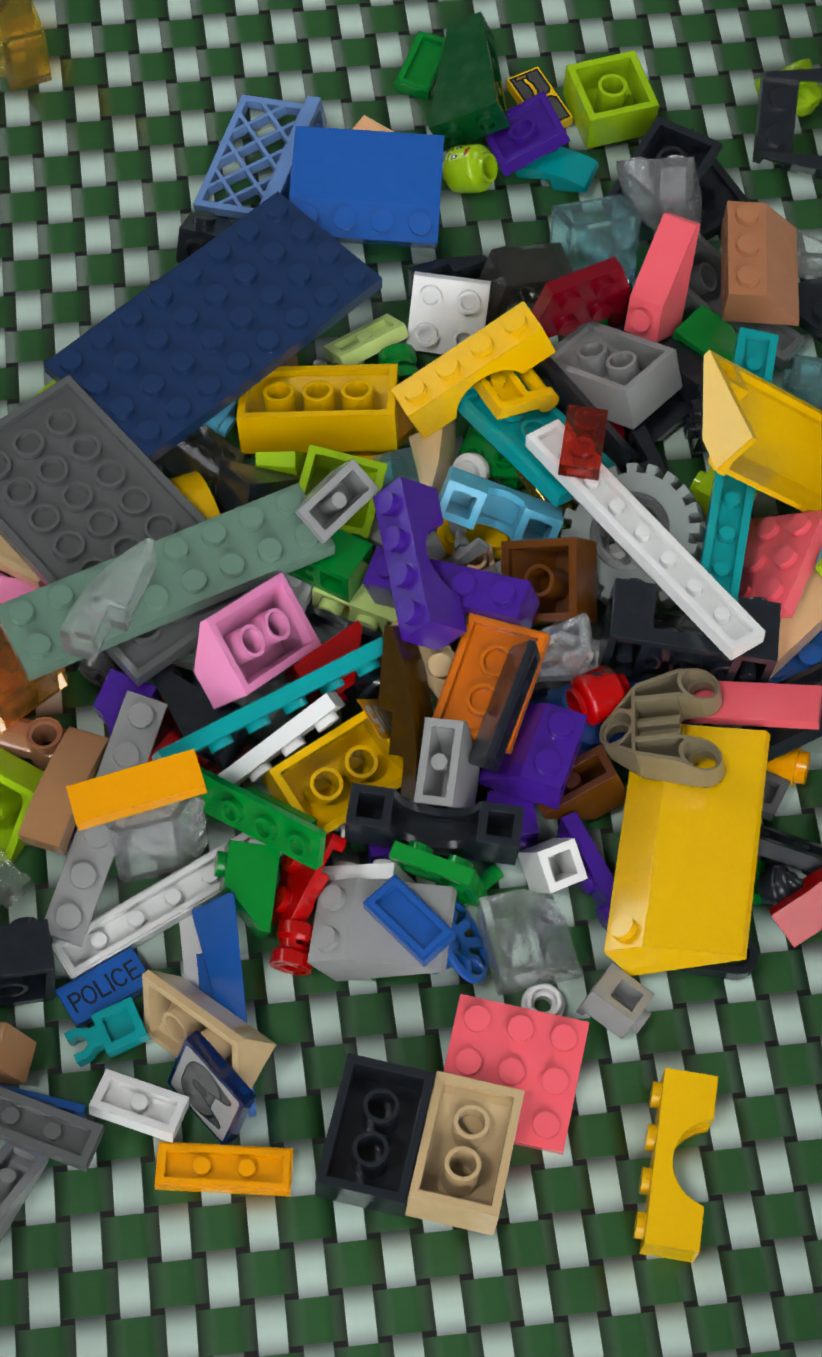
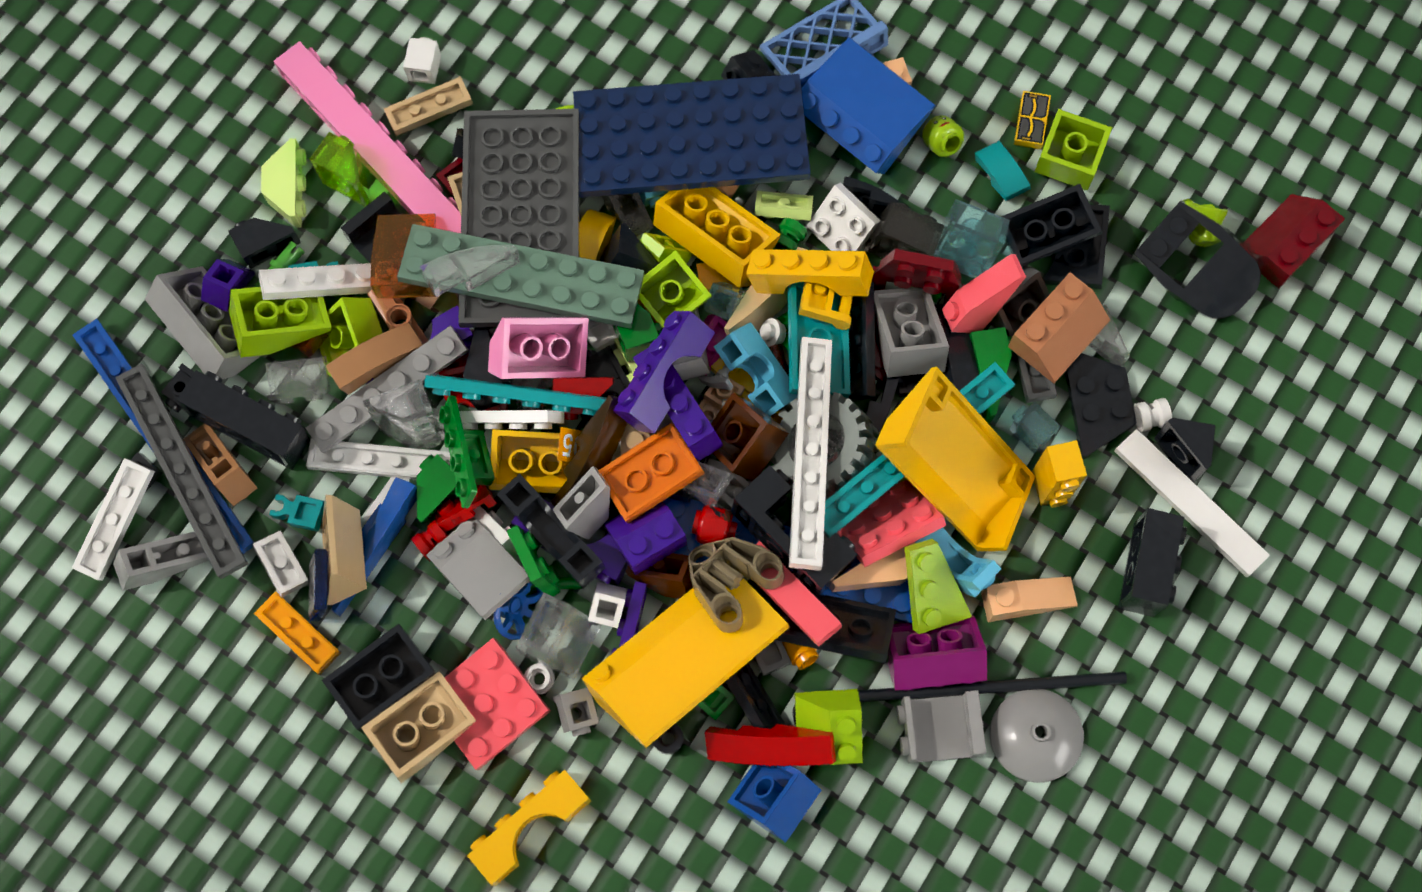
camera: 45 degrees right, 10 degrees up
blue tile [55,947,146,1028] -> none
light orange tile [66,749,207,831] -> none
light grey slope [295,459,380,543] -> none
blue tile [363,874,456,967] -> none
green tile [394,31,445,101] -> none
dark green slope [428,12,510,152] -> none
black slope [468,639,541,772] -> none
dark purple plate [485,91,570,177] -> none
clear red plate [558,404,608,481] -> none
clear slope [616,155,702,237] -> none
black plate [757,864,804,906] -> none

